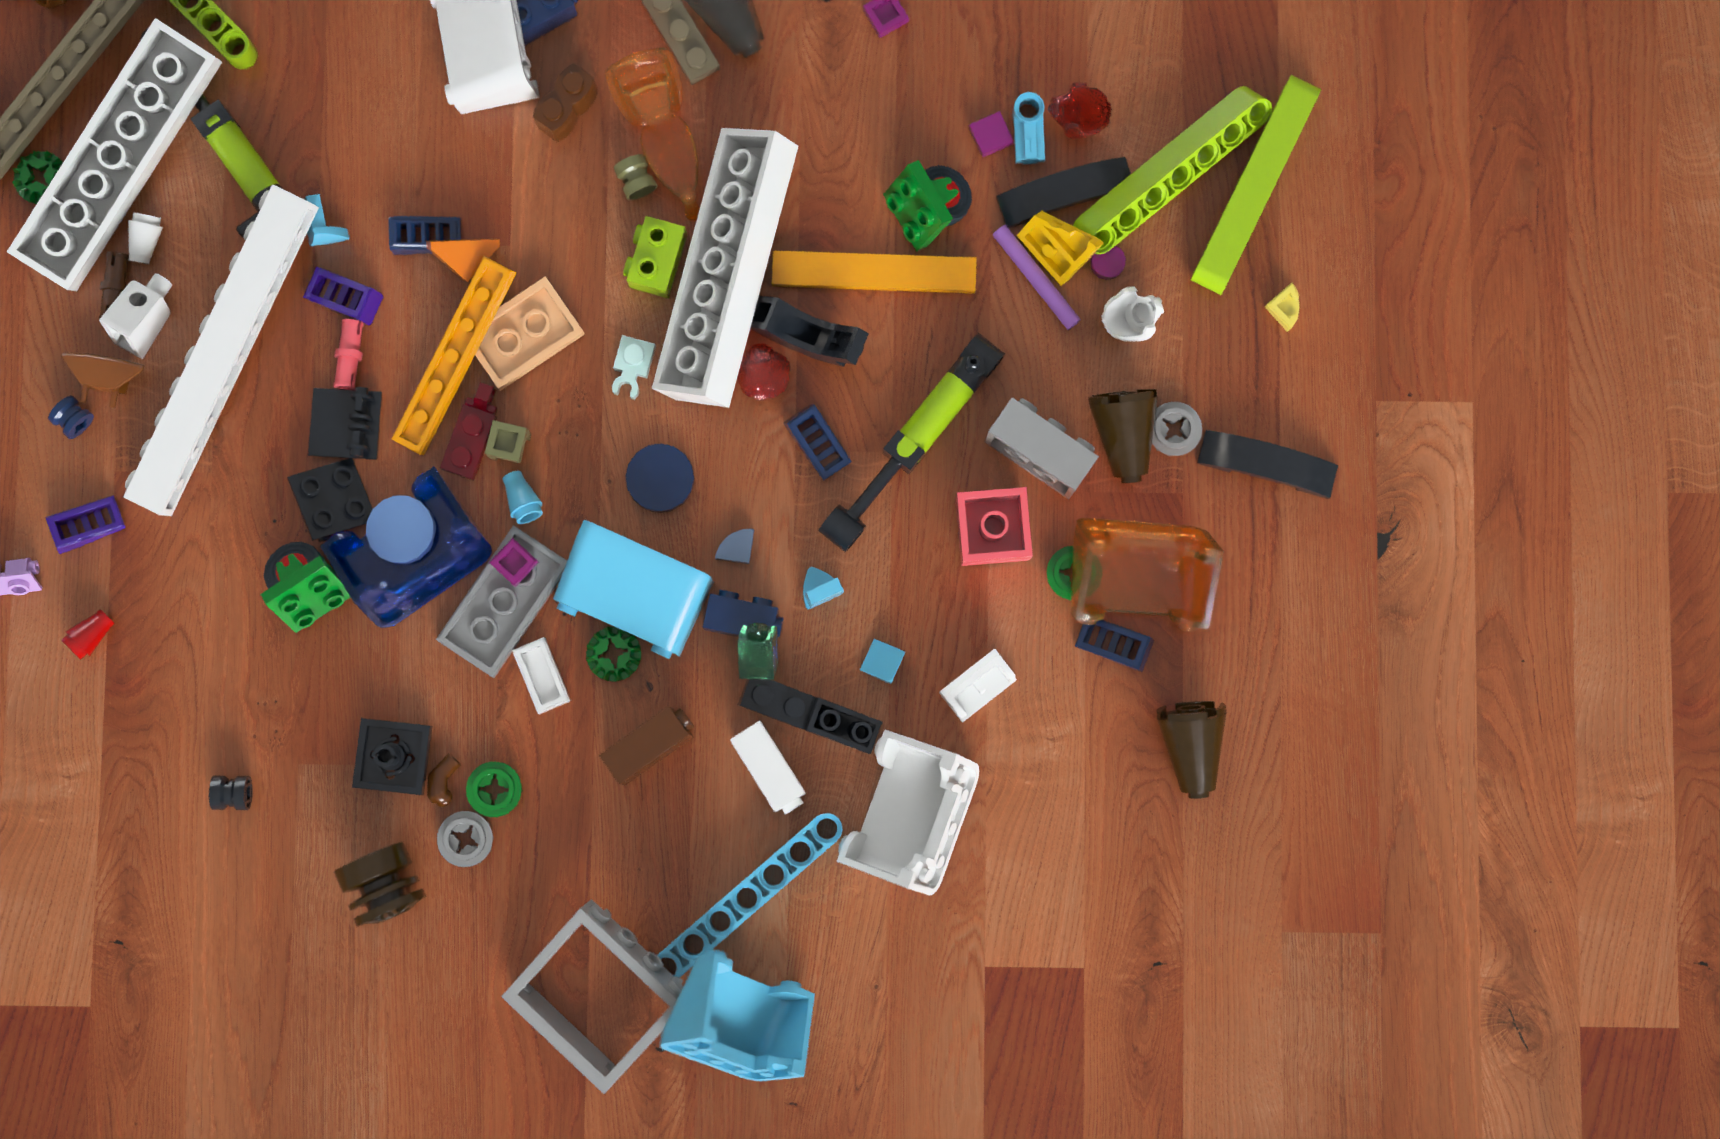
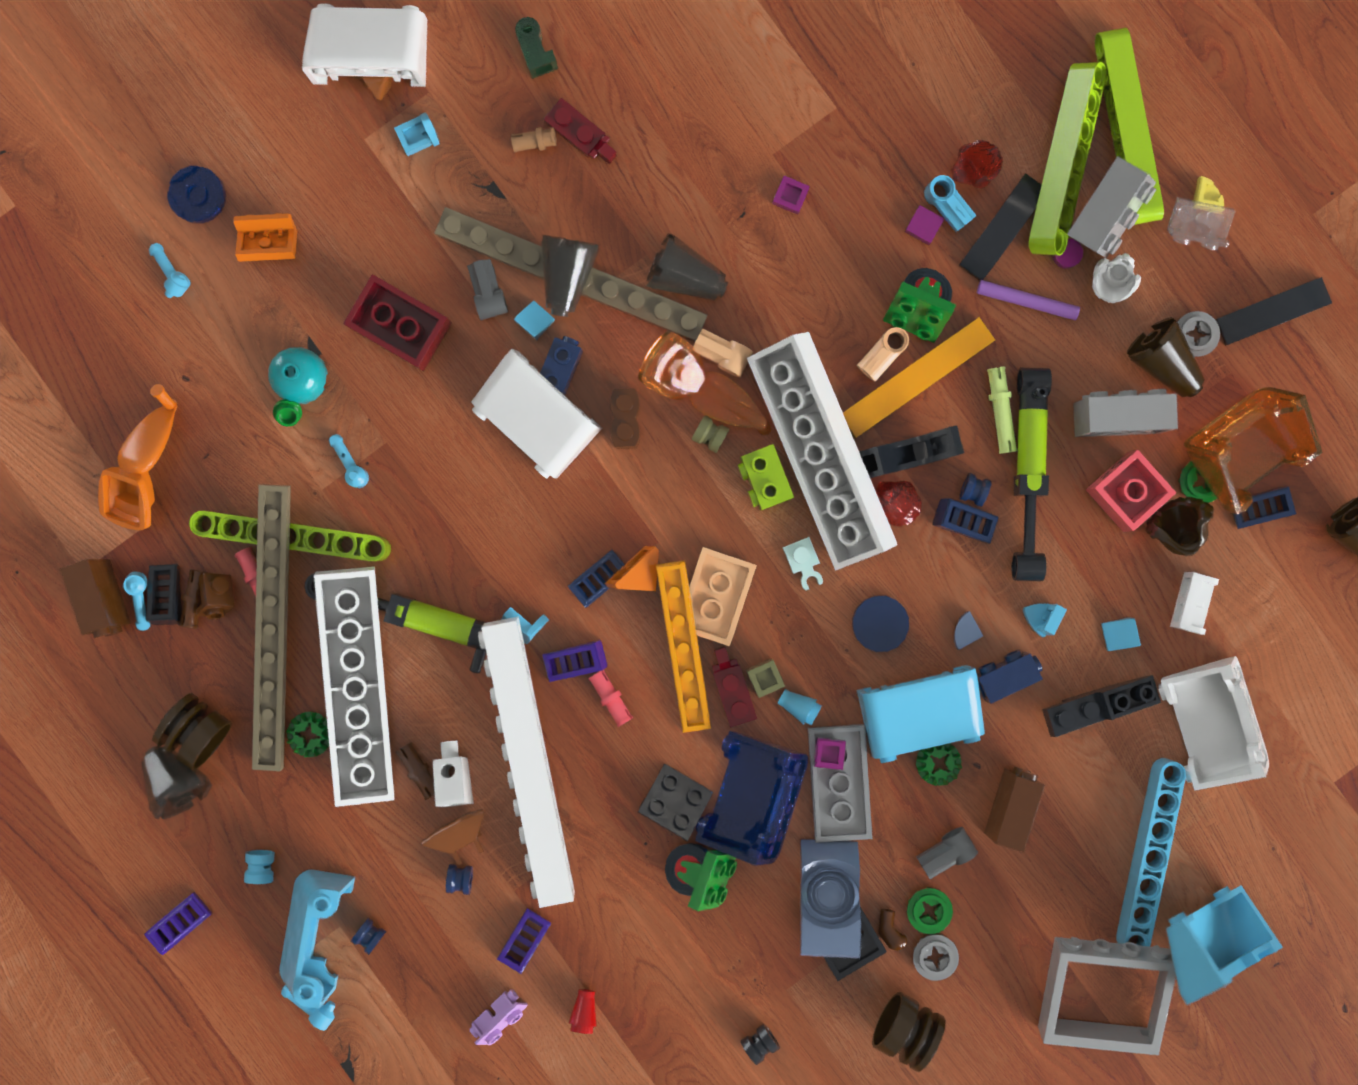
camera: 30 degrees left, 5 degrees up
white cone [128,212,163,264] -> none
black hinge [308,387,382,460] -> none
medium blue tile [366,495,436,564] -> none
white tile [512,637,571,715] -> none
white window [730,721,806,814] -> none
clear green brick [737,623,779,680] -> none
yellow wing [1016,211,1104,286] -> none
none -> light nougat piece [692,329,753,378]
none -> sand blue slope [800,839,861,958]
none -> light nougat piece [856,327,909,382]
none -> dark grey piece [916,827,978,879]
none -> dark blue wheel [959,473,992,507]
none -> yellowish green pin [987,366,1018,454]
none -> light grey brick [1067,157,1156,258]
none -> dark brown hair [1146,497,1214,556]
none -> clear bracket [1167,197,1236,250]

